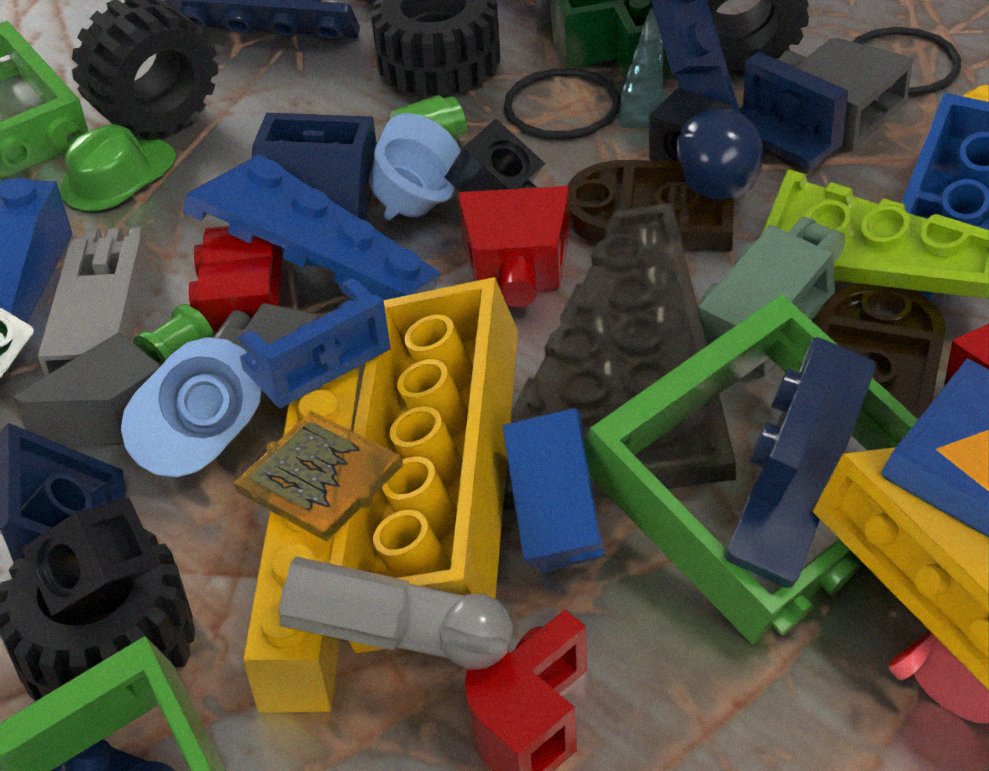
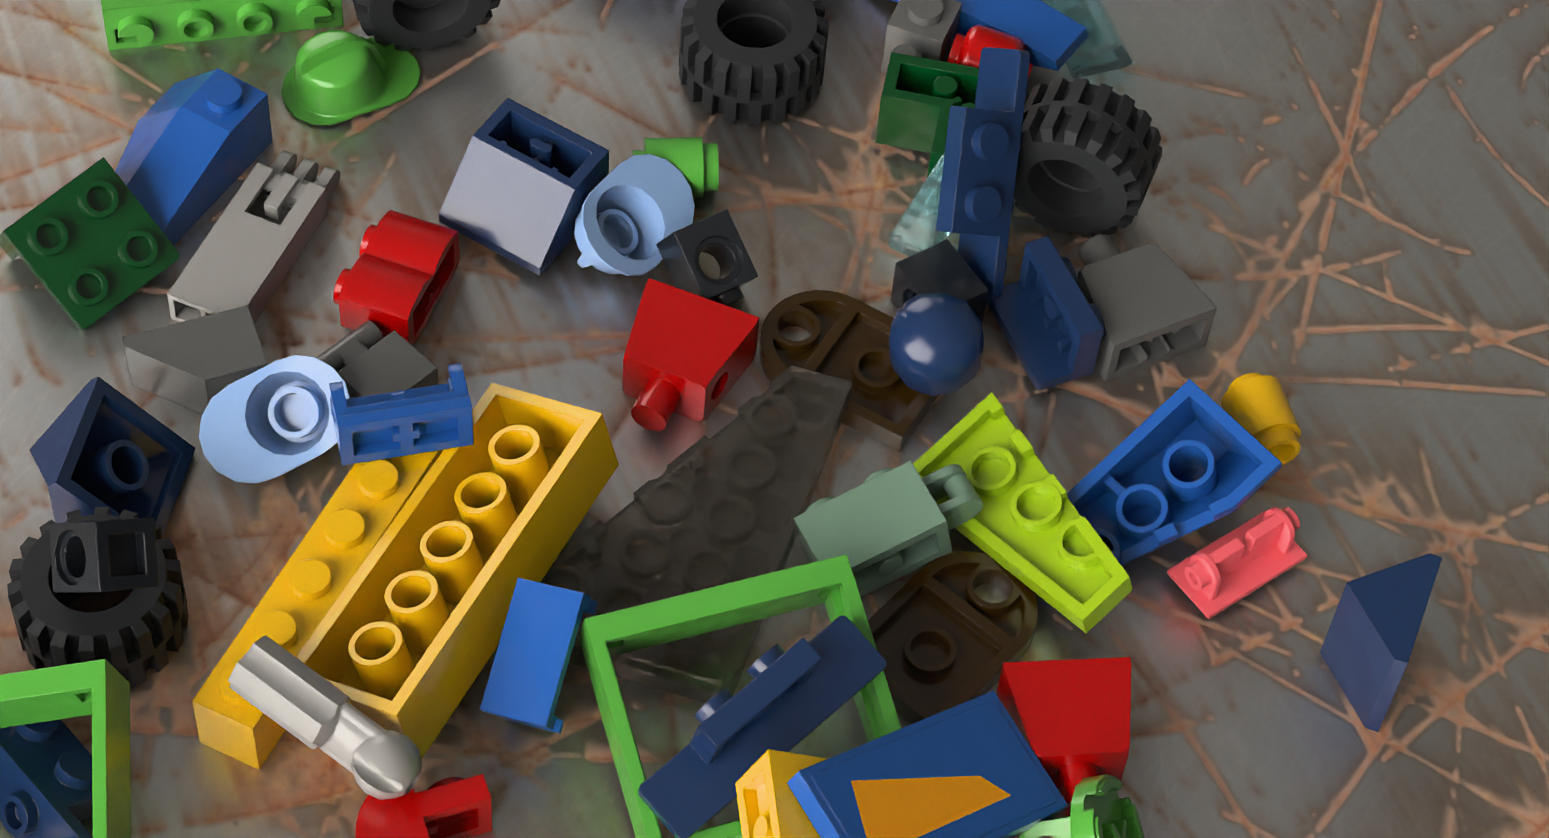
camera: 15 degrees right, 10 degrees up
bright green bush [133,304,213,366] -> none
blue wing [183,154,441,300] -> none
piece [234,411,403,542] -> none
black piece [504,68,620,139] -> none
black piece [852,27,962,96] -> none

